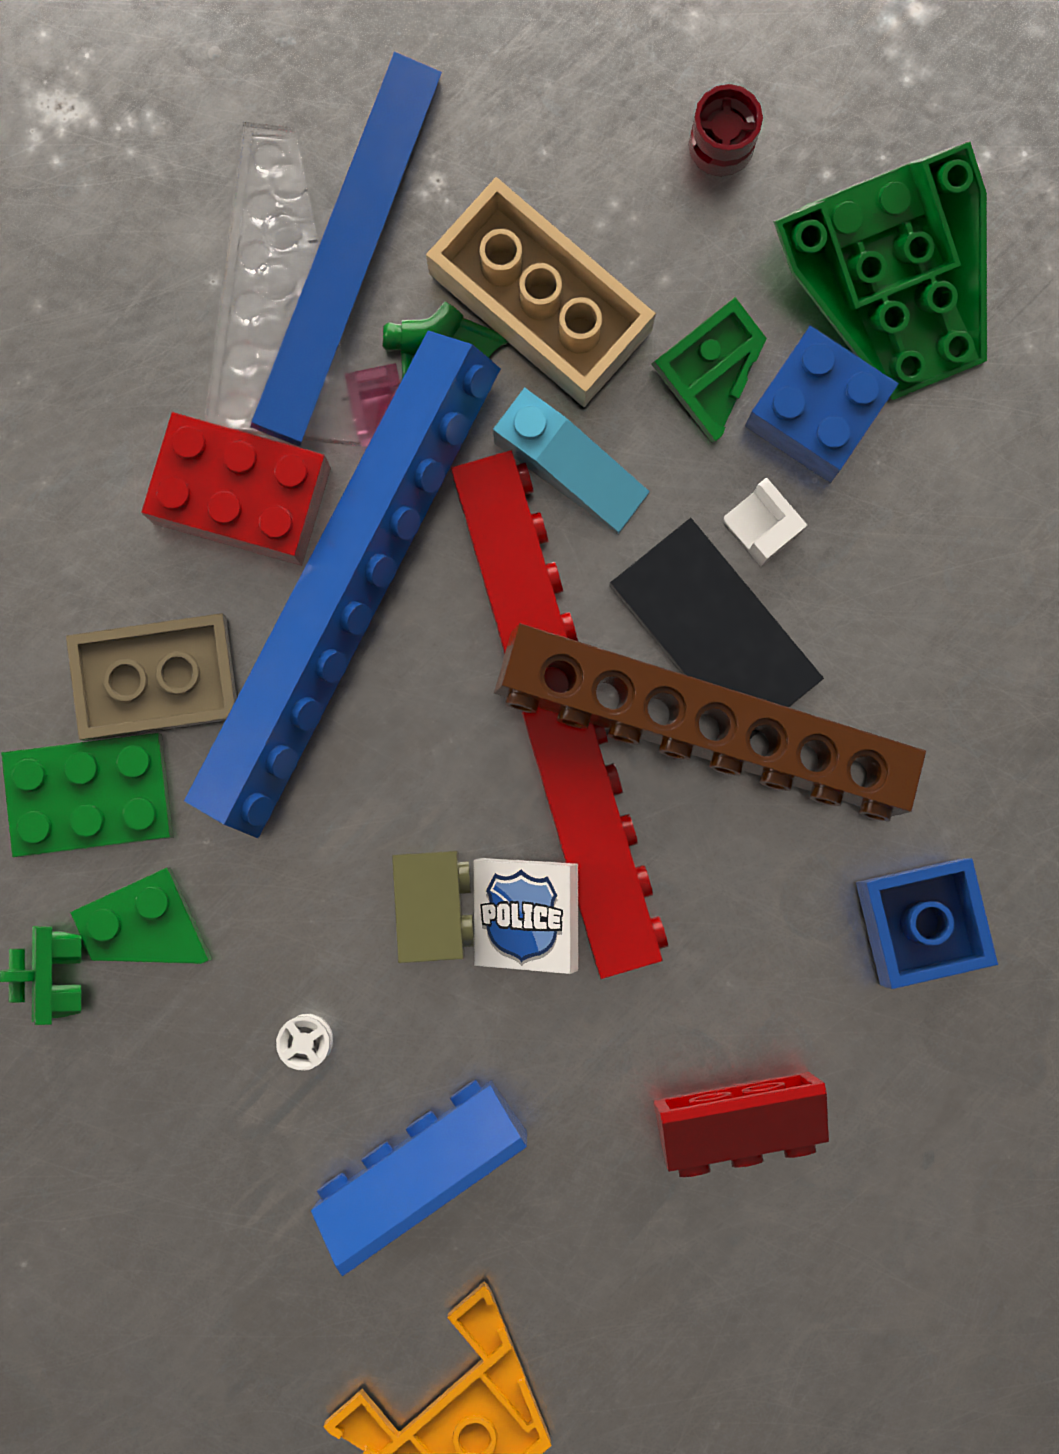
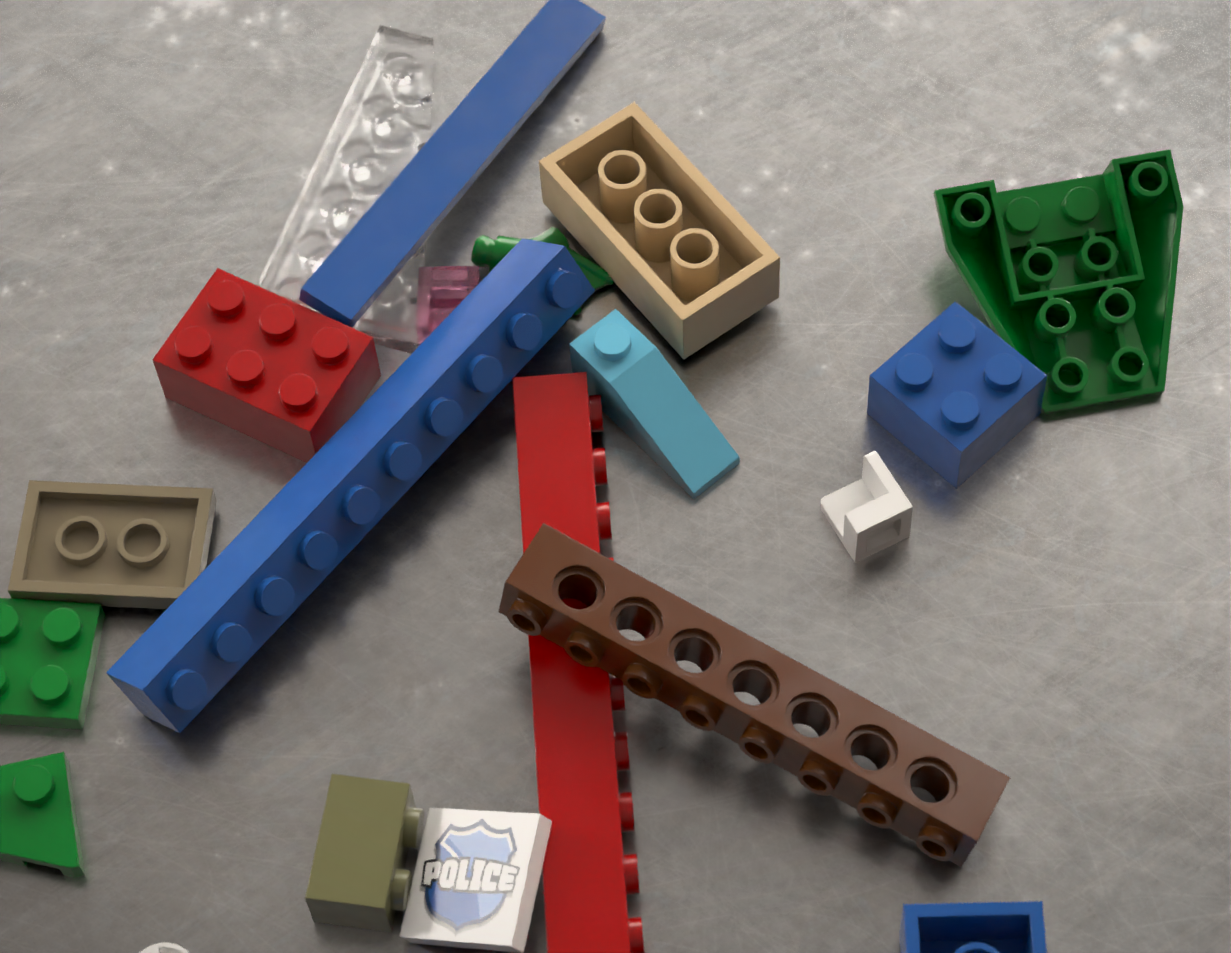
camera: 15 degrees right, 25 degrees down
black tile [609,517,824,739] -> none
green wing [651,297,767,443] -> none
dark red wheel [688,84,763,177] -> none

